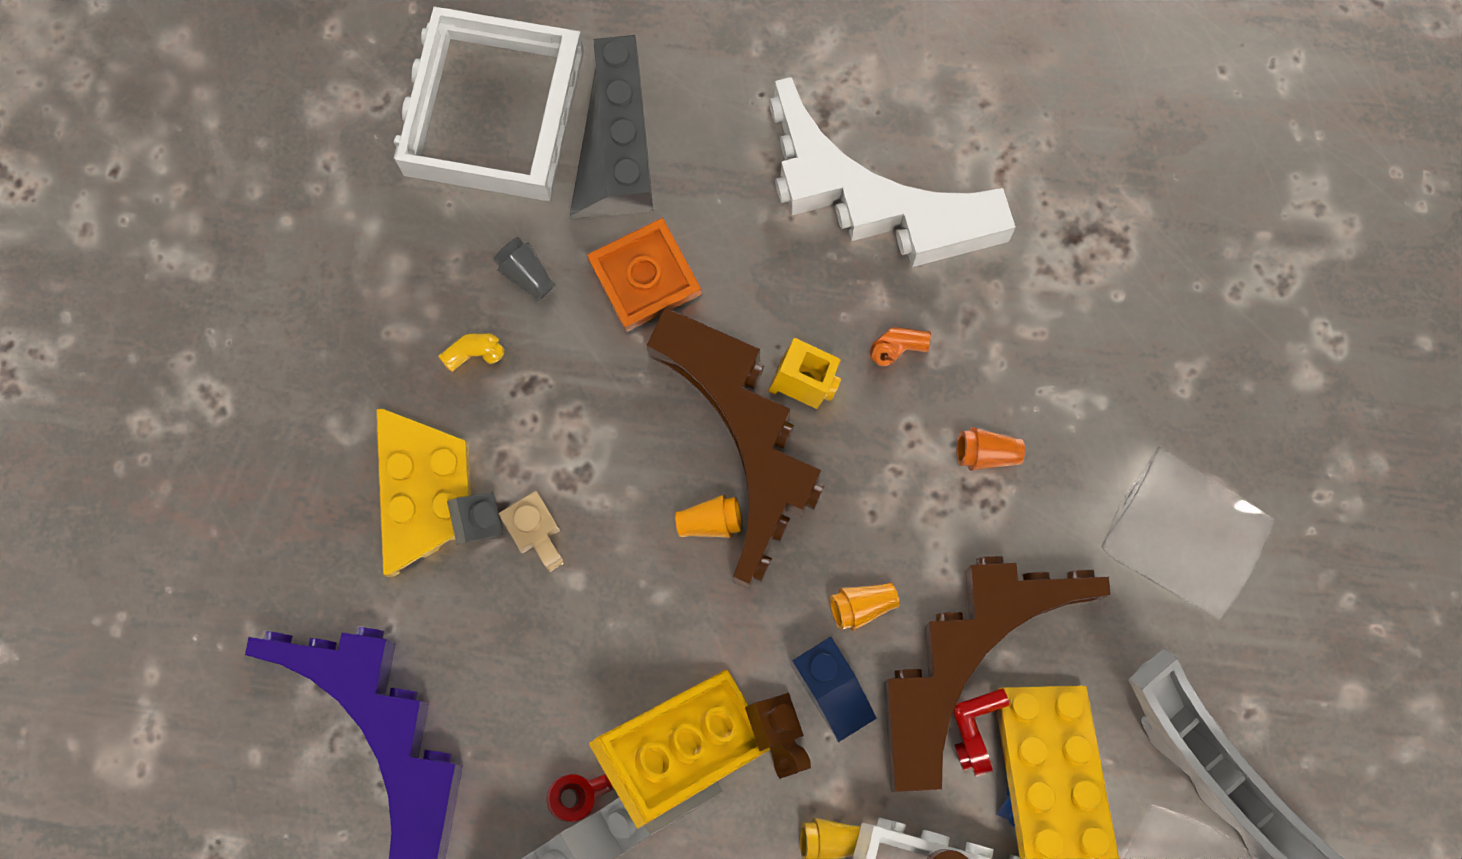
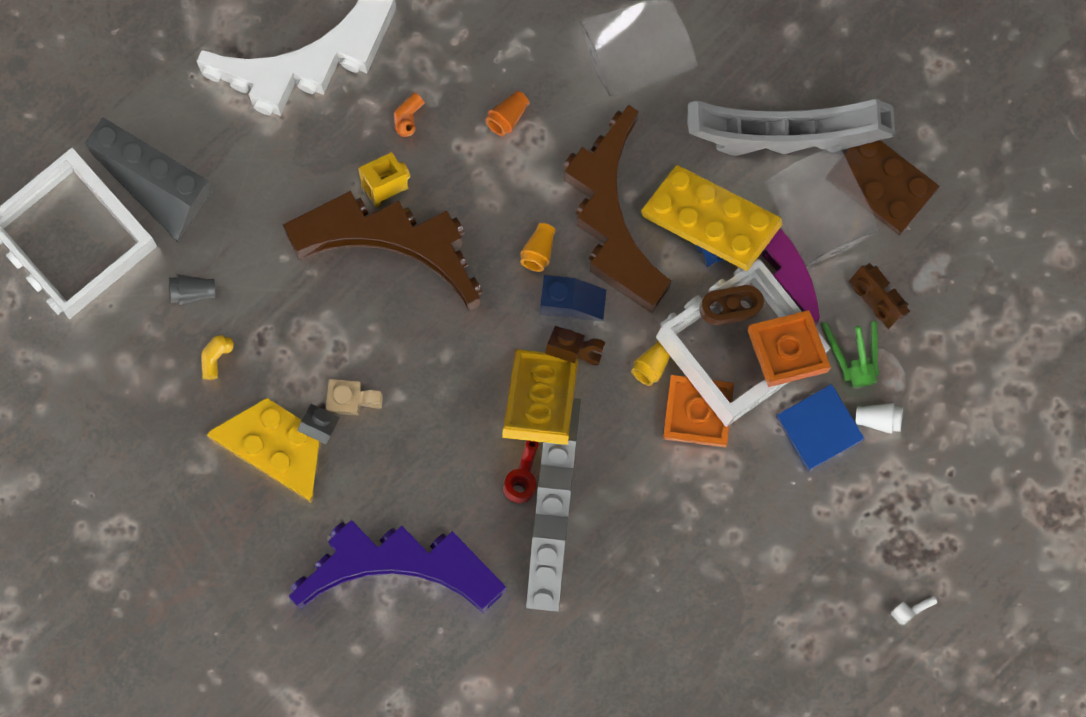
camera: 55 degrees left, 0 degrees up
orange plate [587,217,702,332] -> none
light orange cone [675,494,743,538] -> none
red plate [954,688,1010,777] -> none

